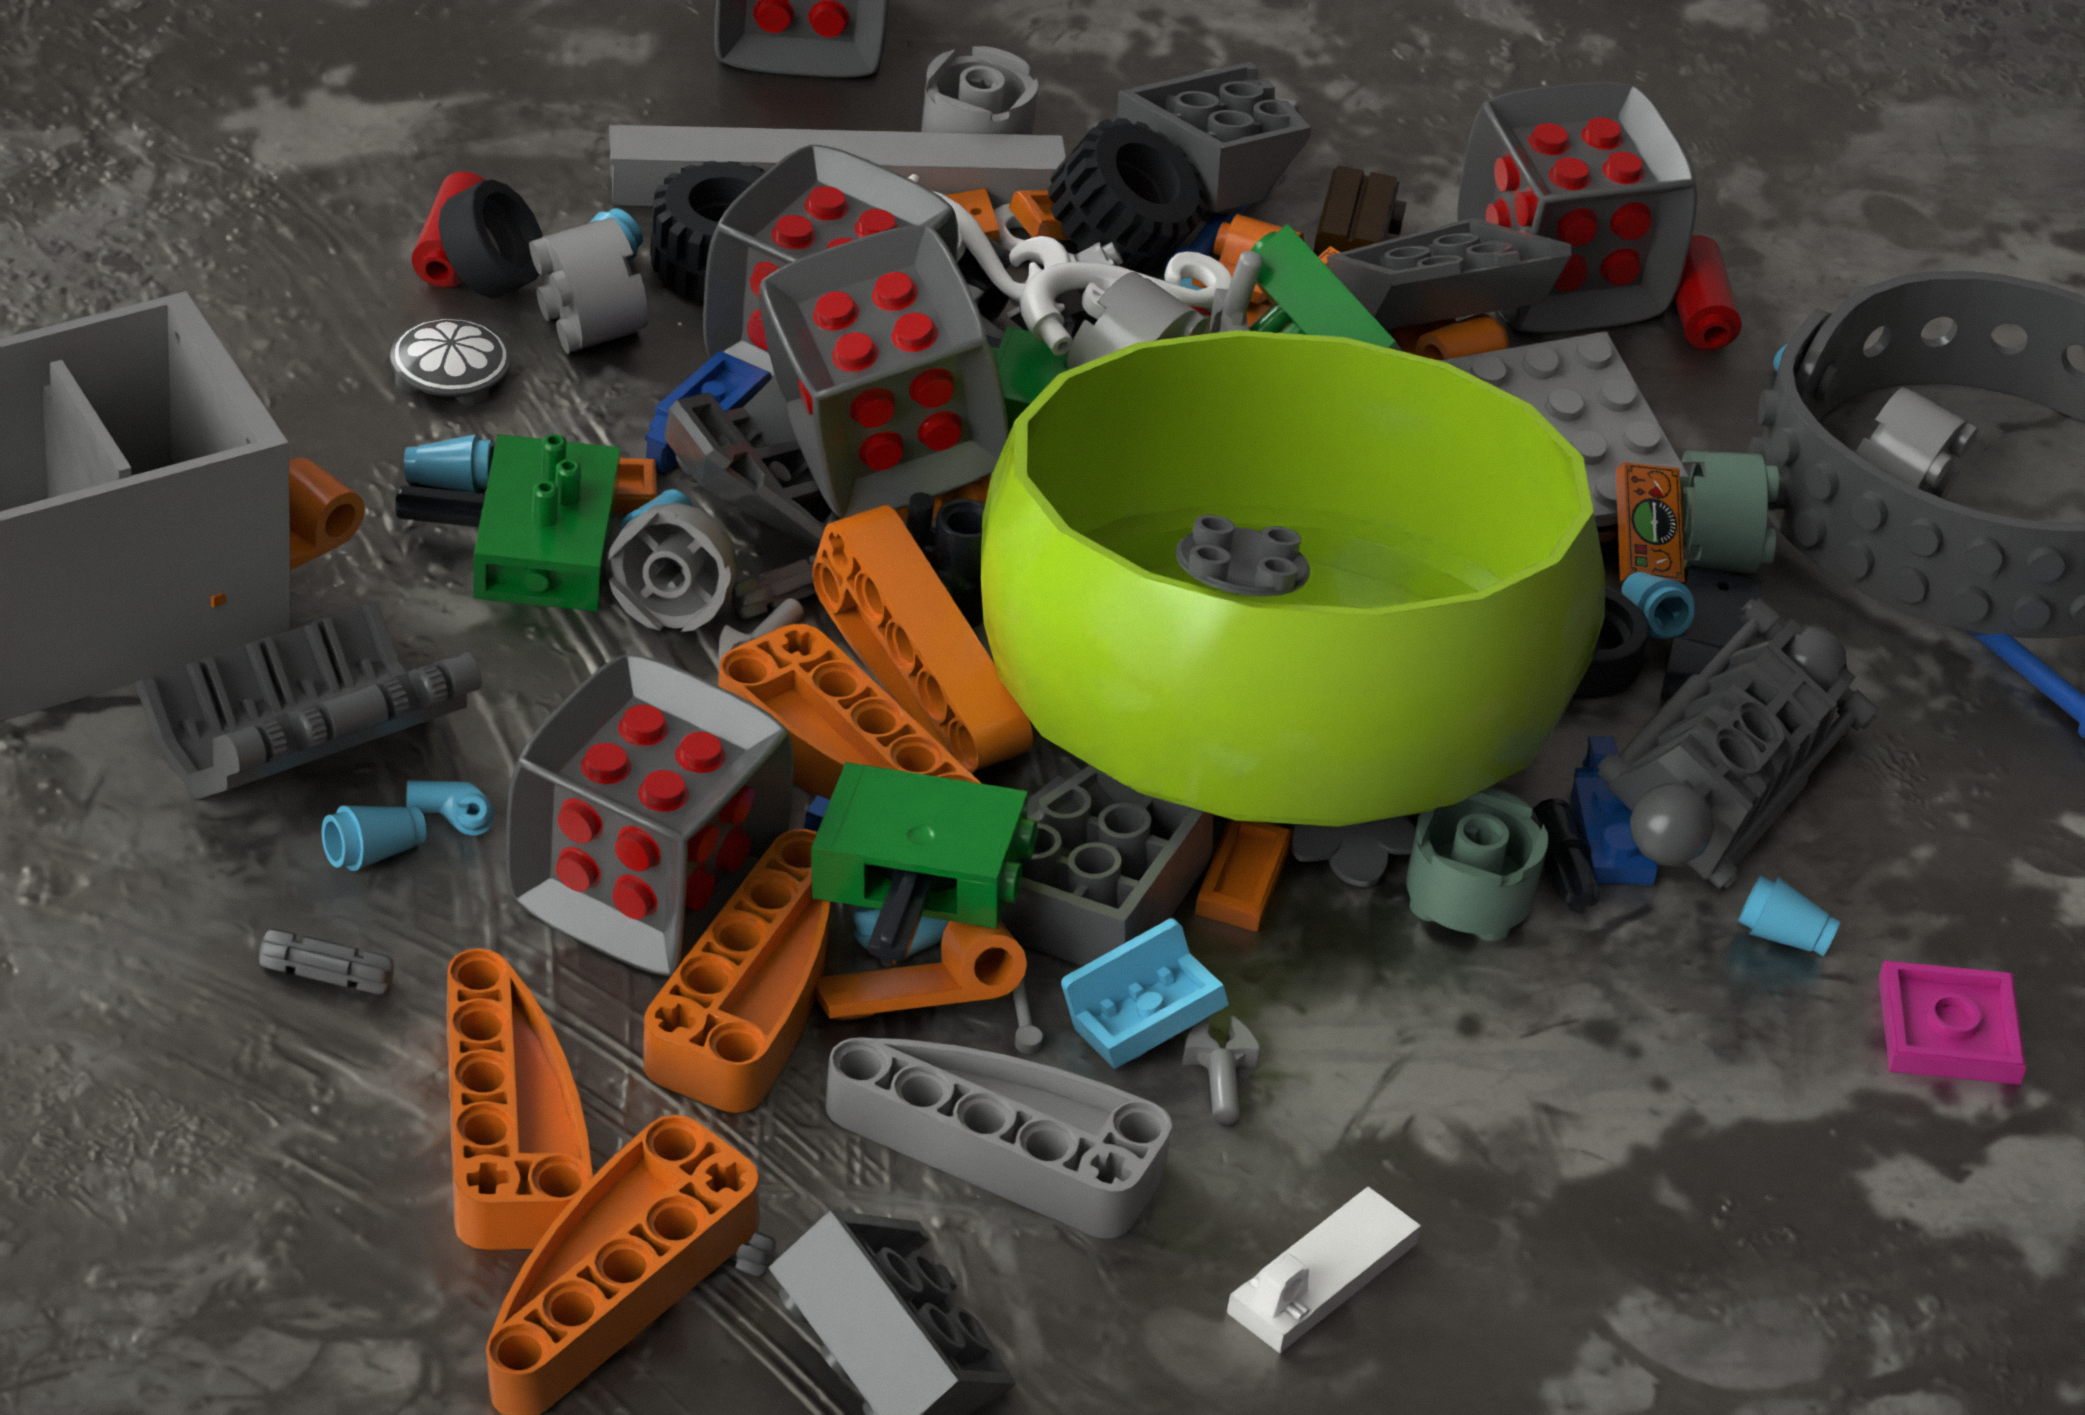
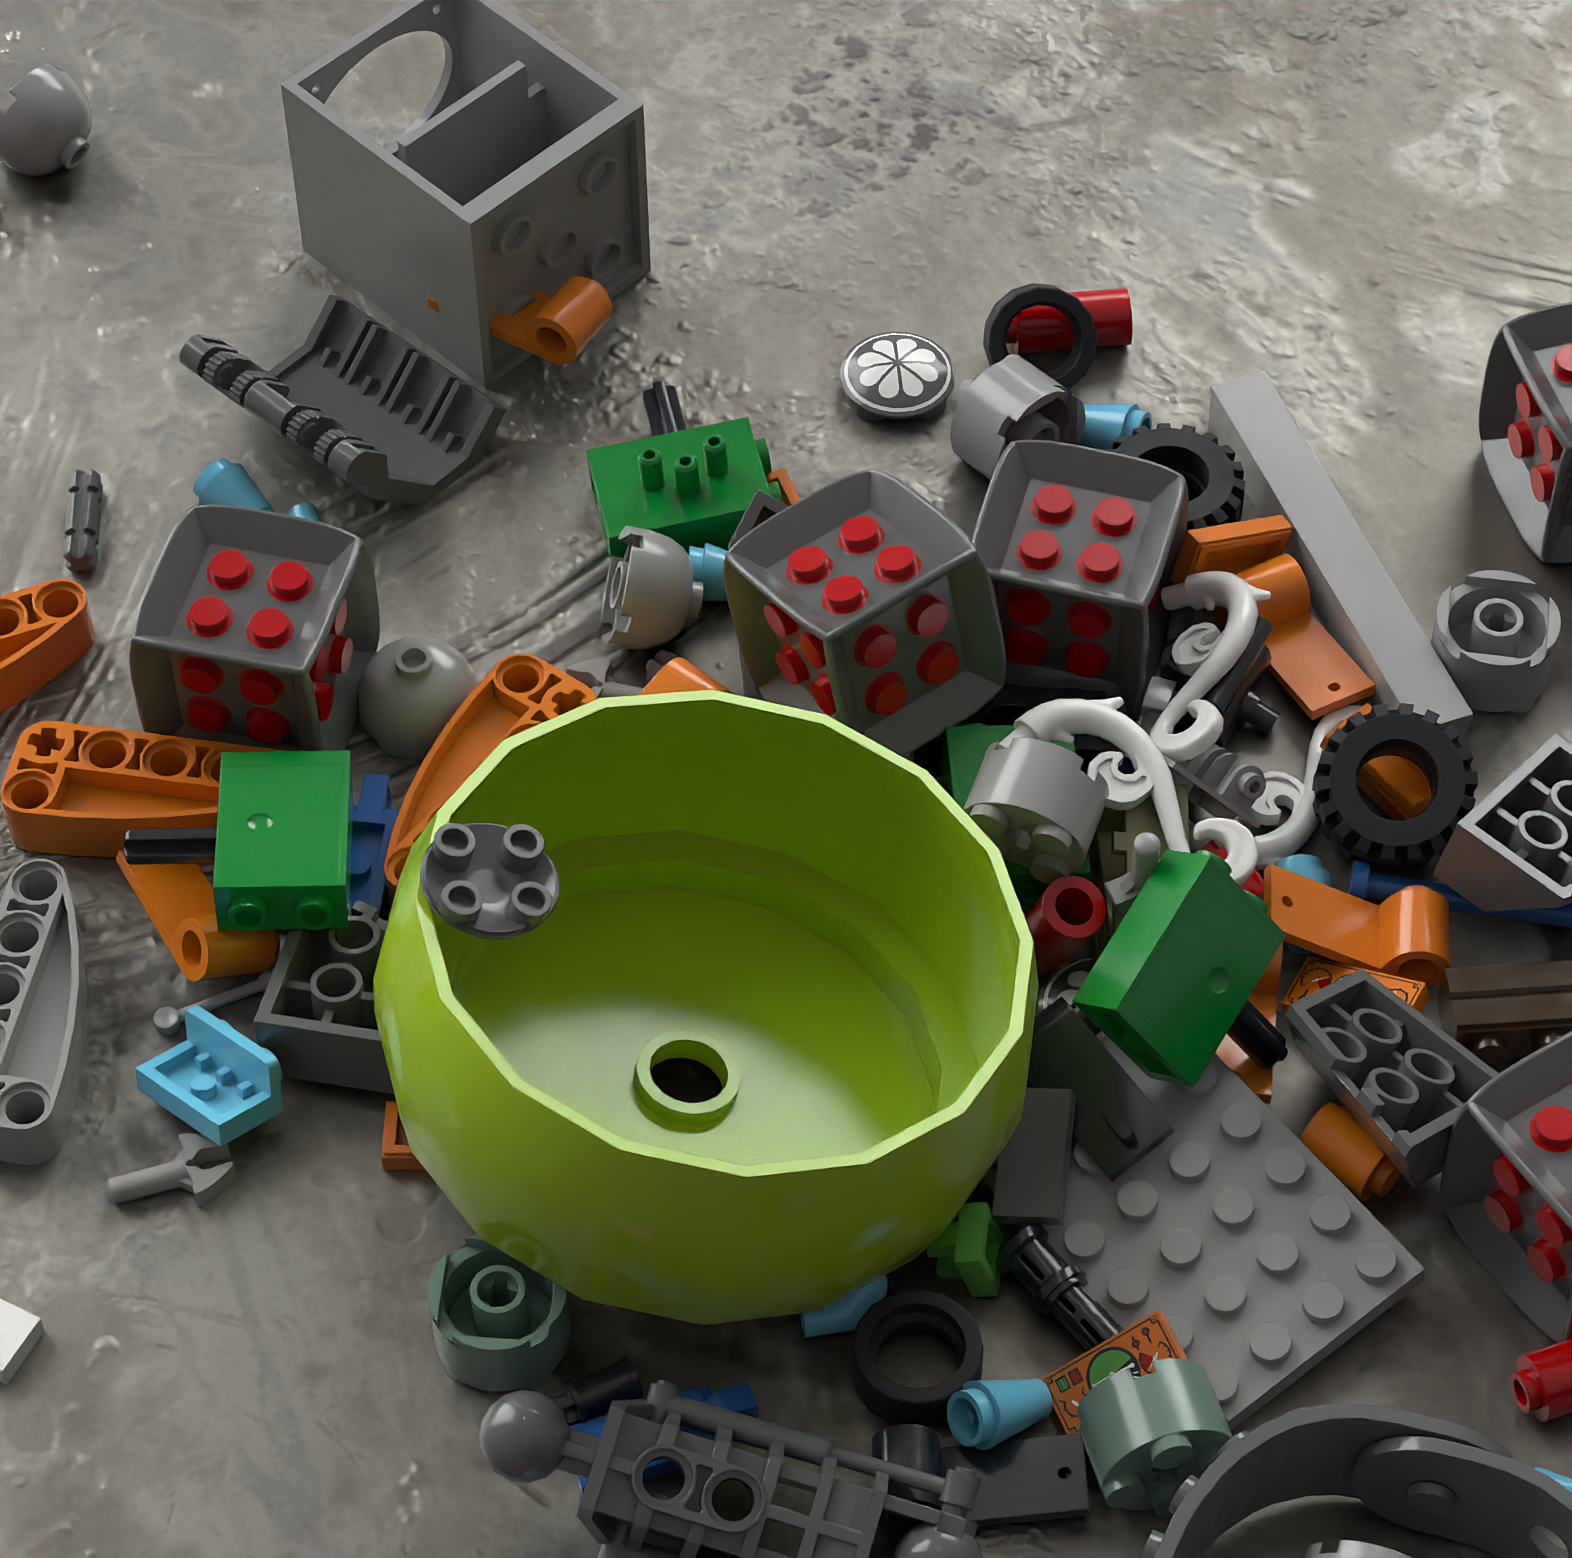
camera: 80 degrees right, 10 degrees up
medium azure cone [404,434,495,494] -> none

